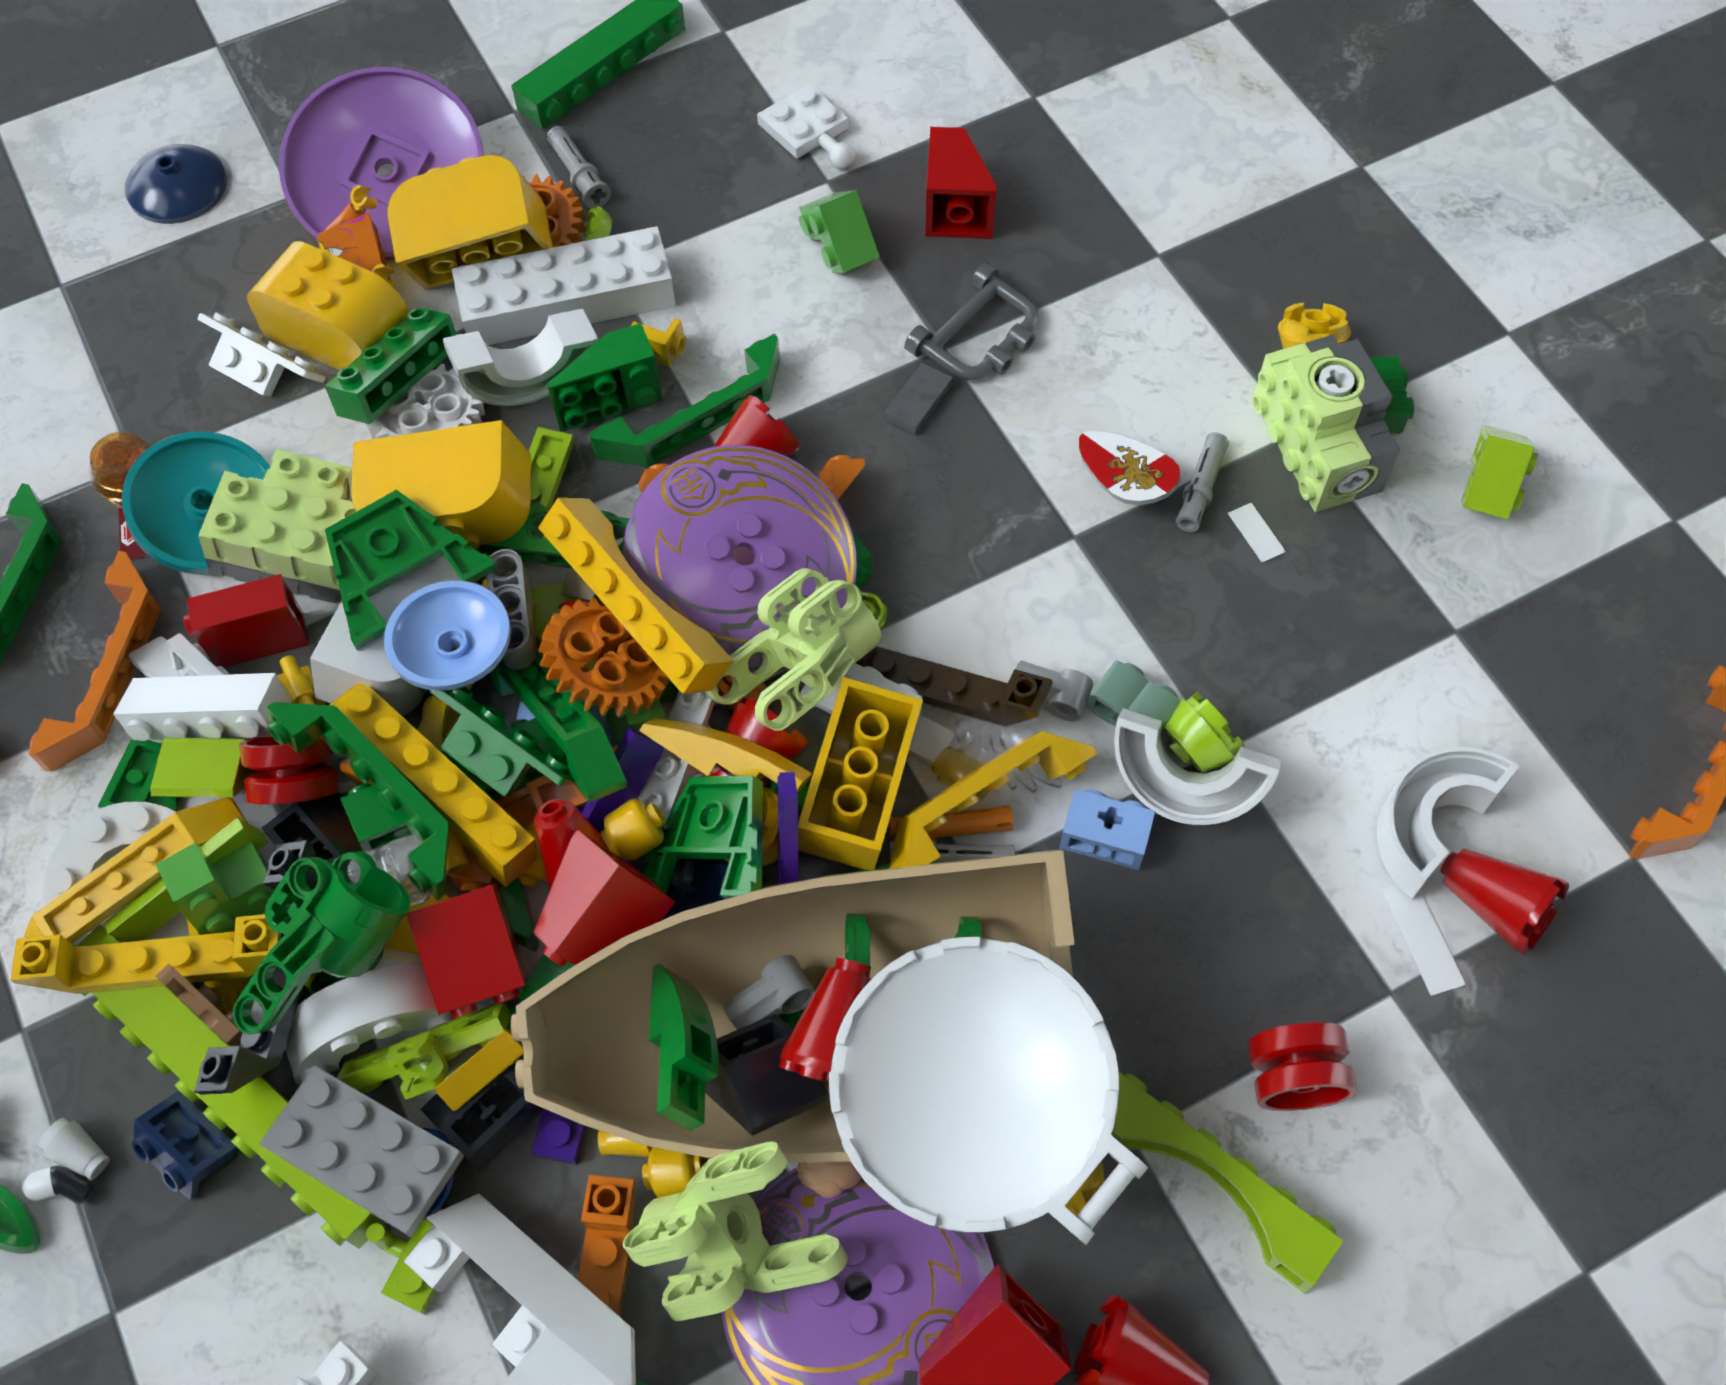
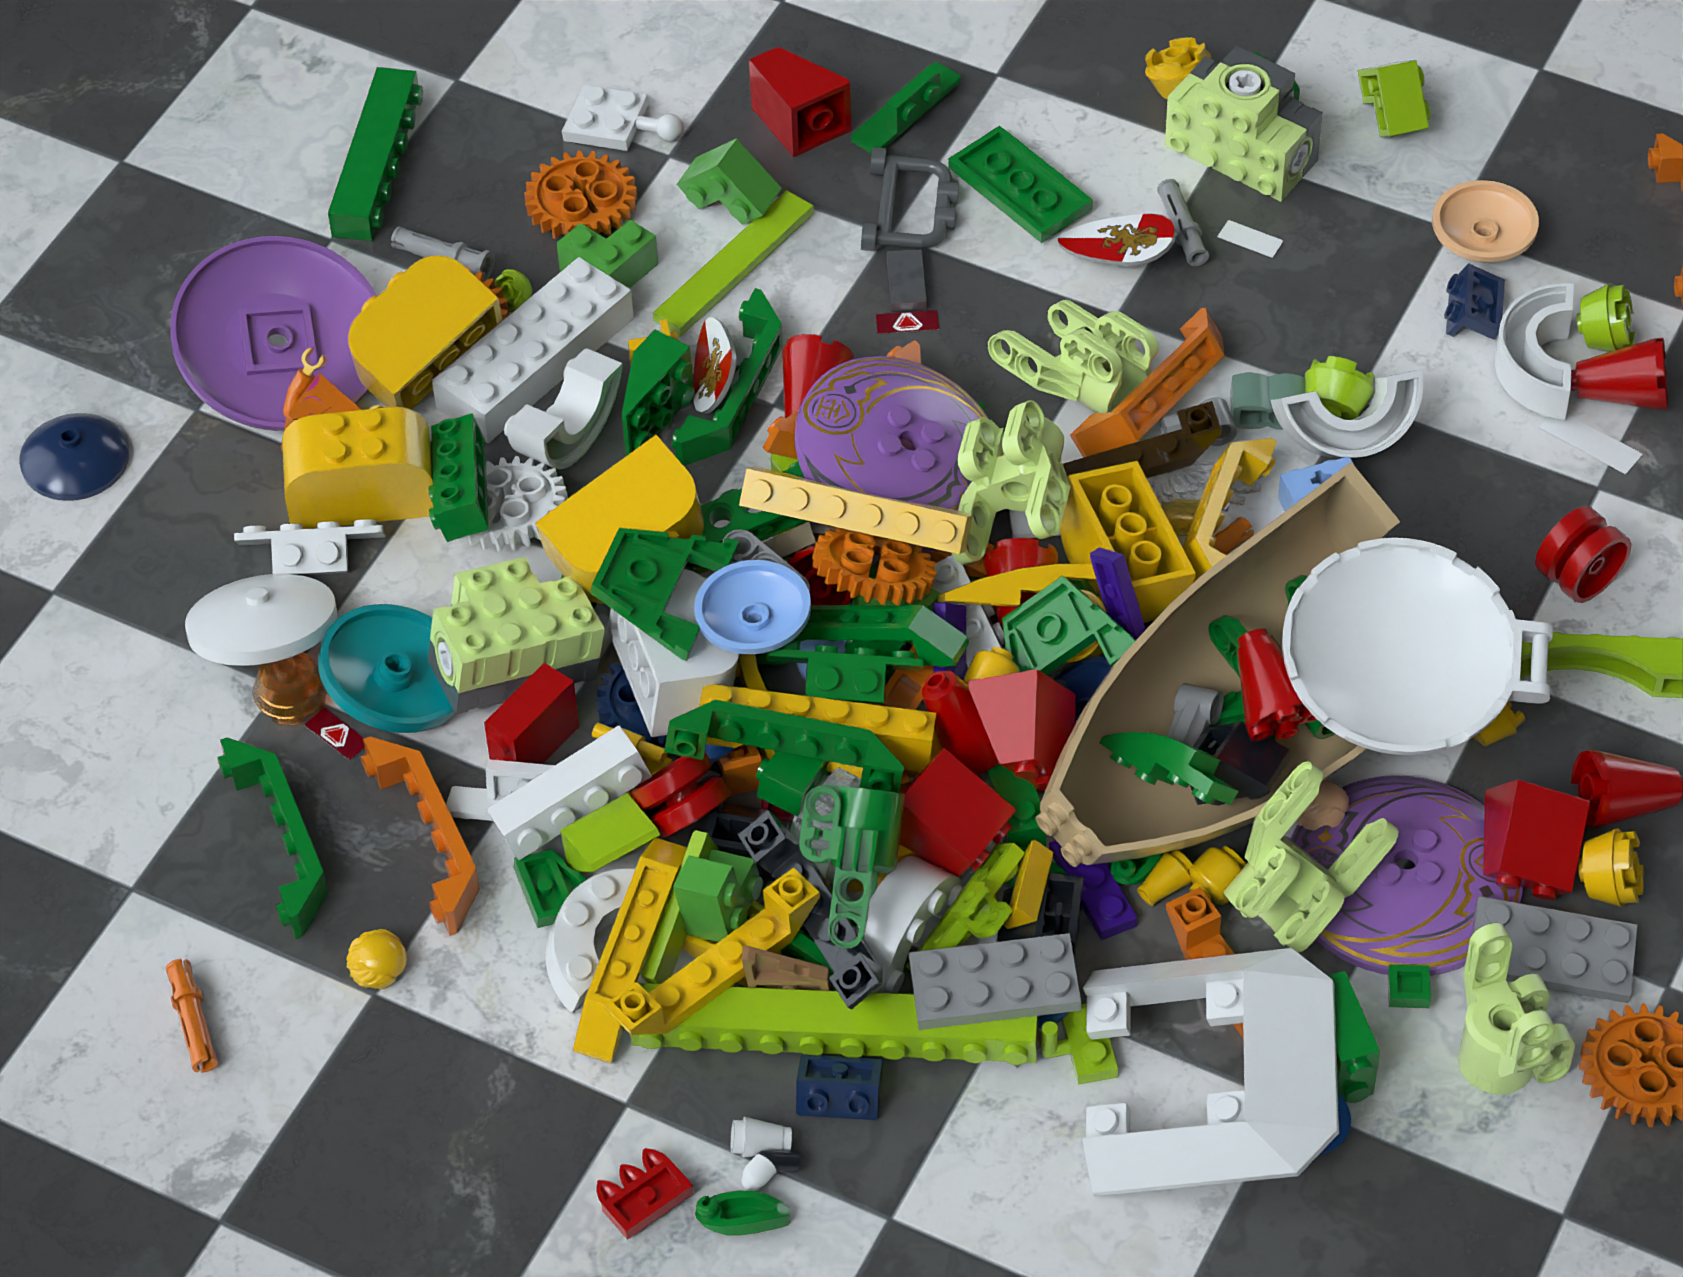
camera: 35 degrees left, 10 degrees down
none -> white dish [185,574,338,666]
none -> orange gear [524,150,637,239]
none -> bright green brick [557,220,658,289]
none -> lime tile [653,190,814,337]
none -> shield [693,317,742,414]
none -> green bracket [851,62,961,154]
none -> dark red sticker [875,310,939,334]
none -> green plate [948,125,1093,243]
none -> yellowish green piece [988,300,1159,413]
none -> orange slope [1070,308,1225,458]
none -> light nougat dish [1432,180,1539,262]
none -> dark blue bracket [1444,263,1505,340]
none -> lime cone [1577,283,1636,352]

